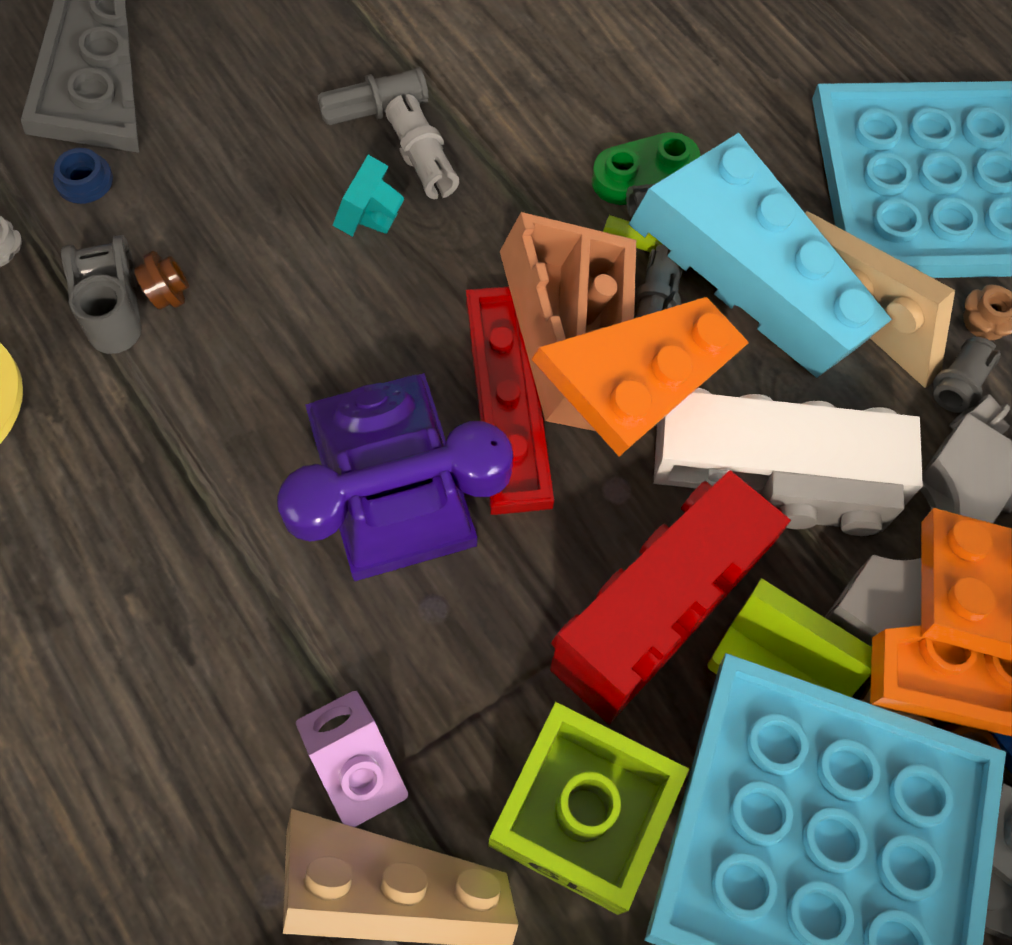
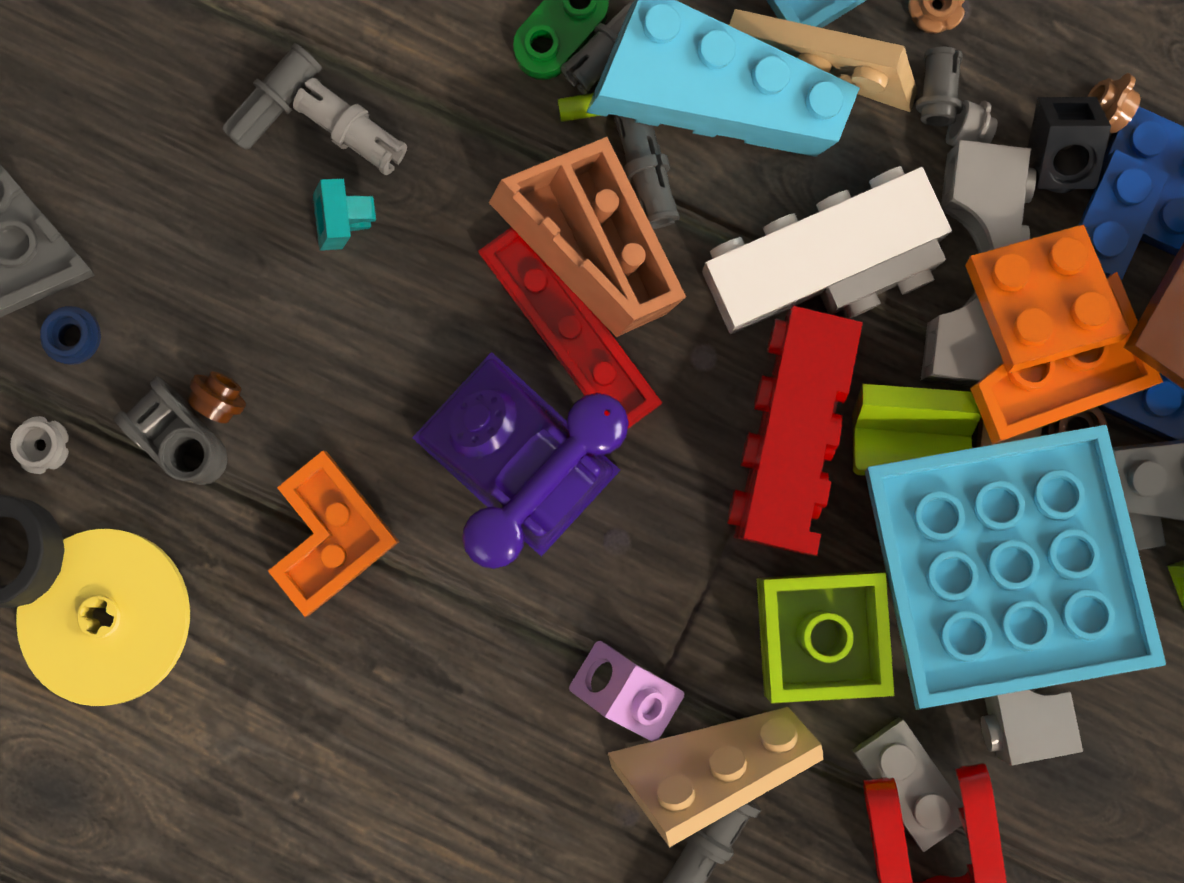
camera: 20 degrees left, 20 degrees up
orange wing [531,297,749,457] -> none
none -> orange plate [268,450,400,617]

